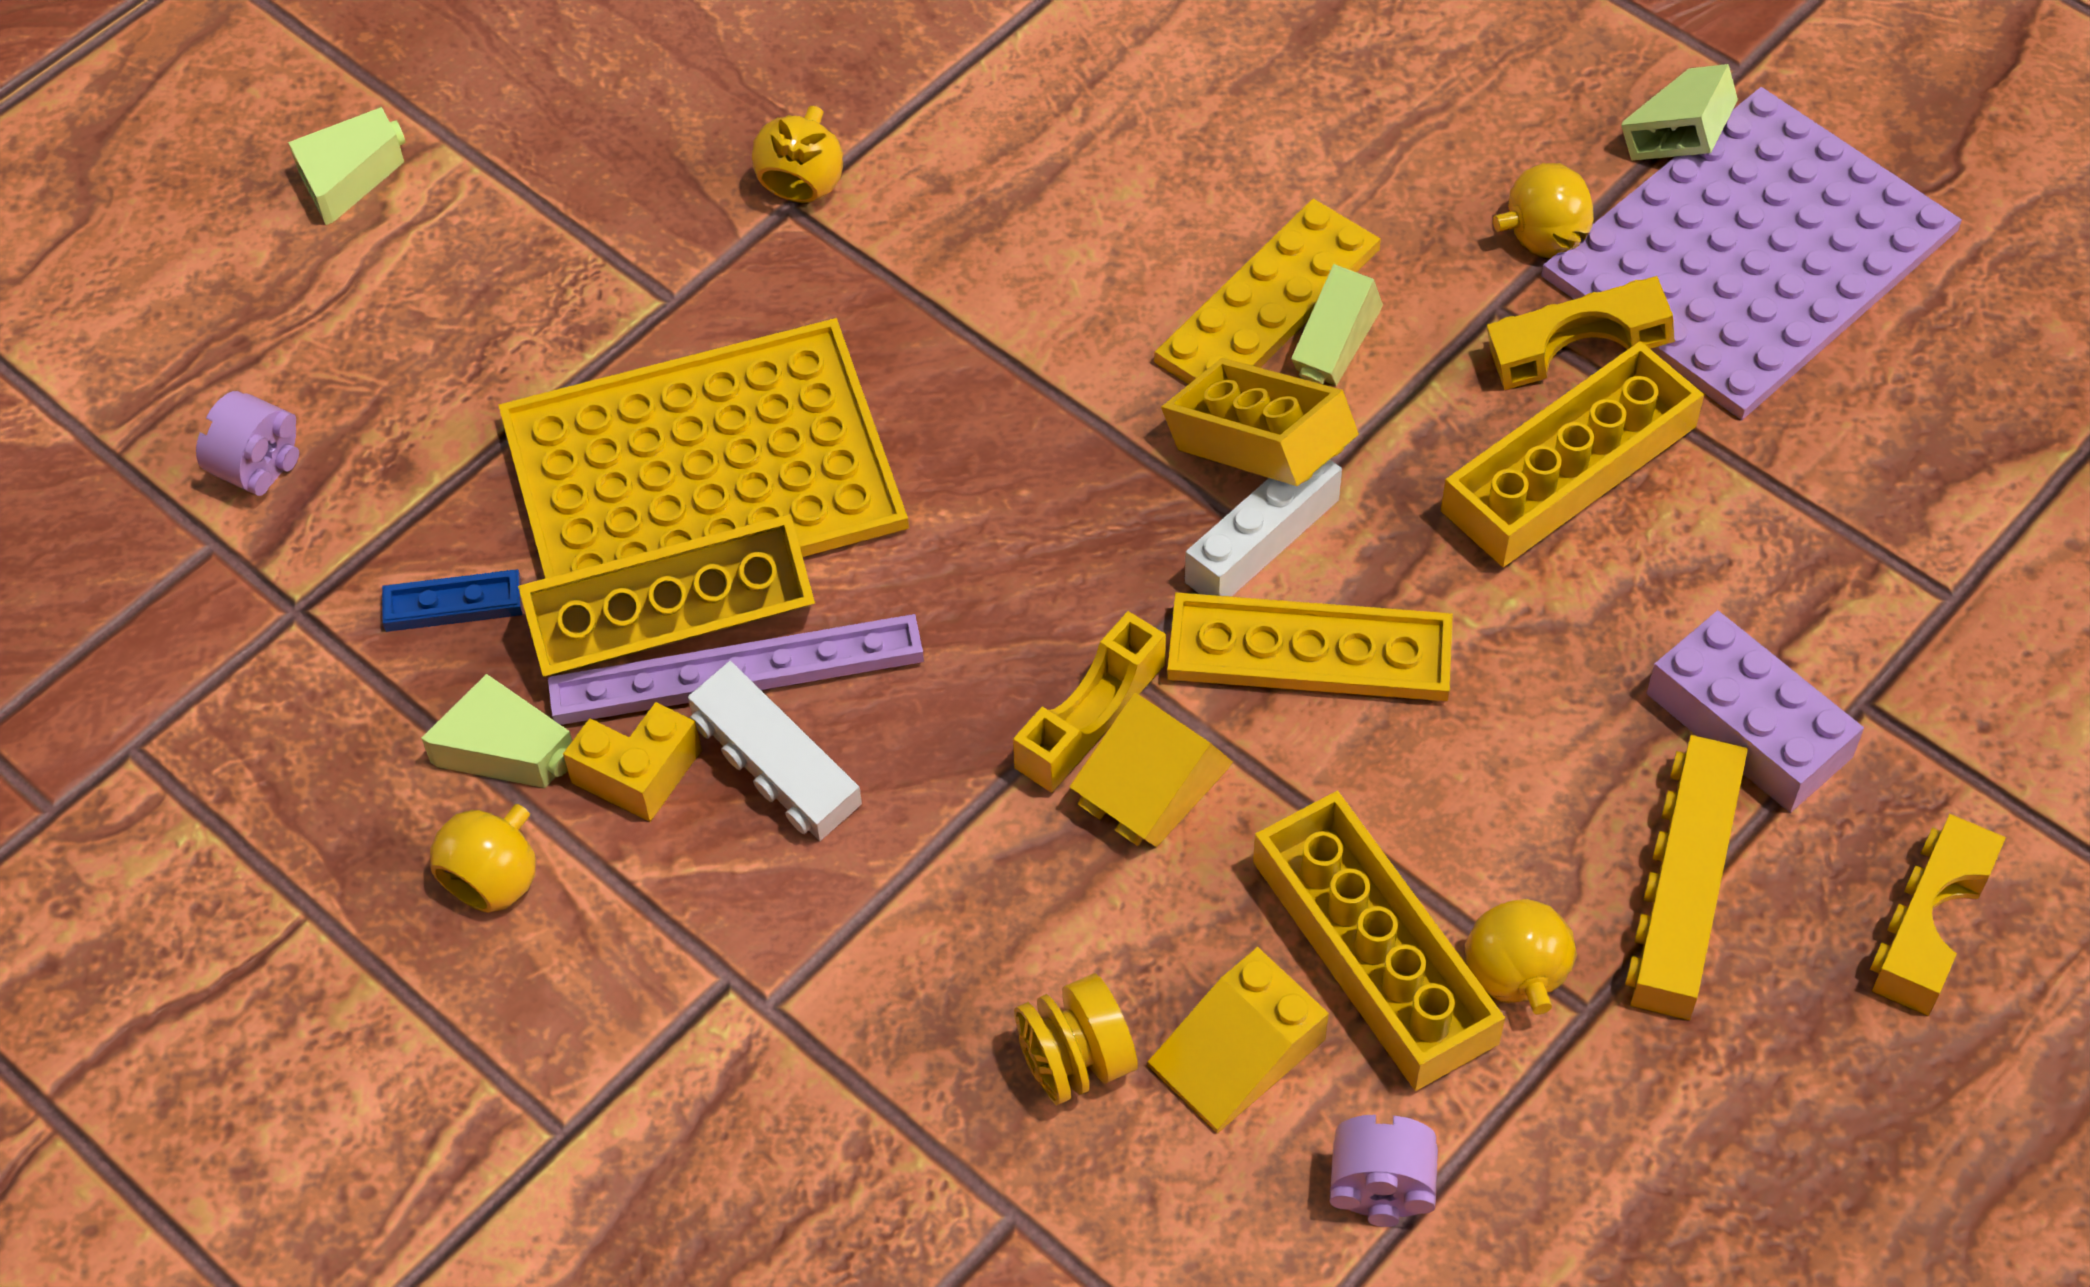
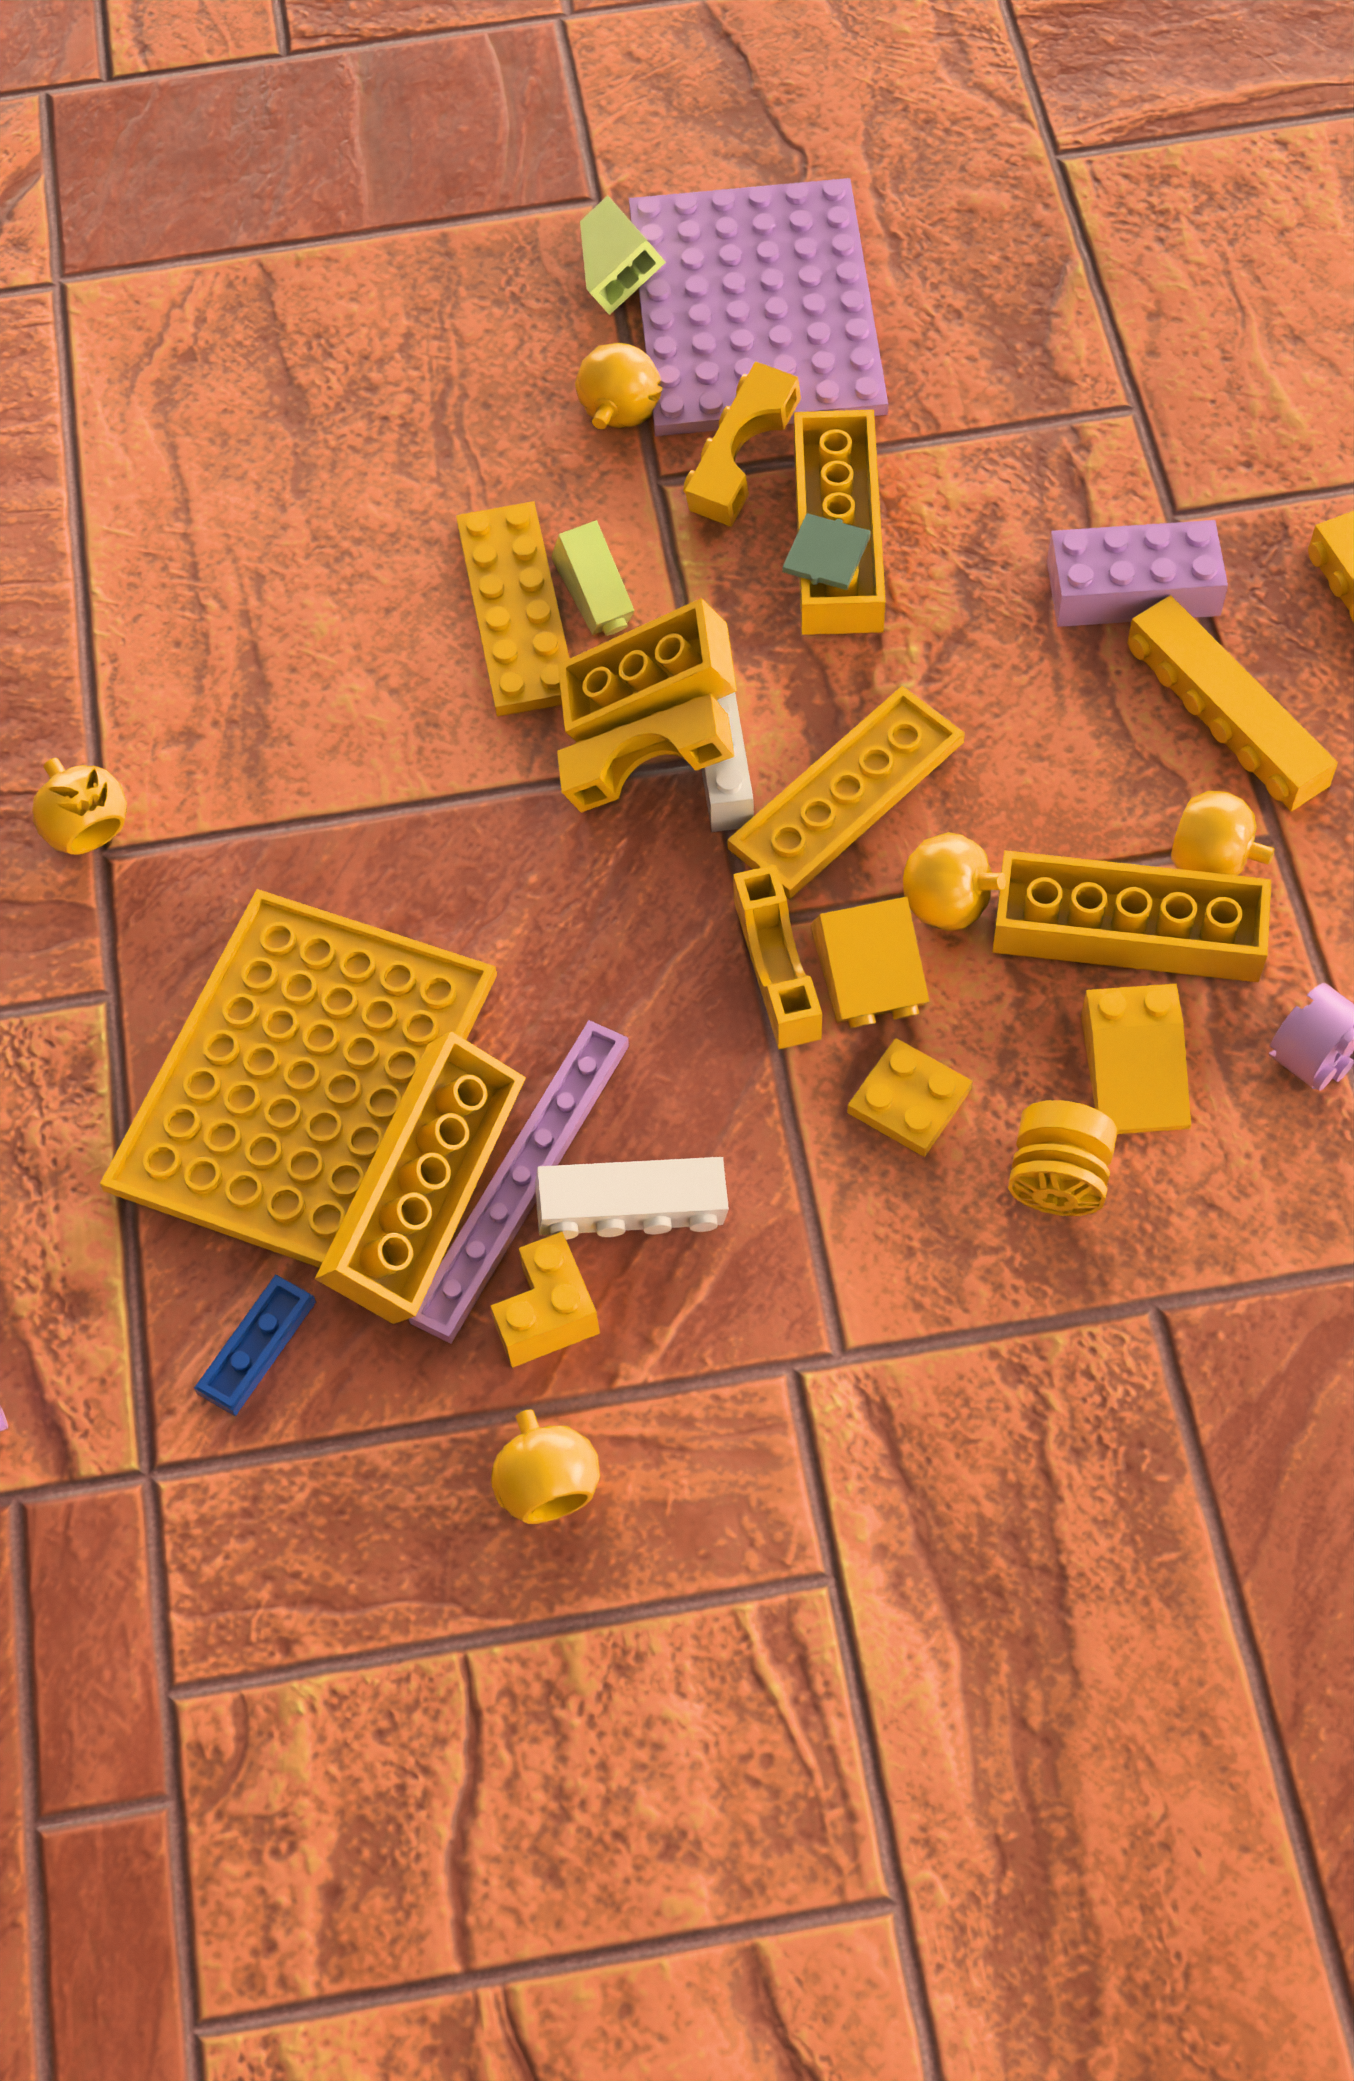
camera: 50 degrees left, 5 degrees up
yellowish green slope [421,674,572,788] -> none
none -> yellow arch [557,693,734,813]
none -> sand green piece [782,513,871,590]
none -> yellow plate [847,1038,973,1157]
none -> yellow piece [903,832,1006,931]

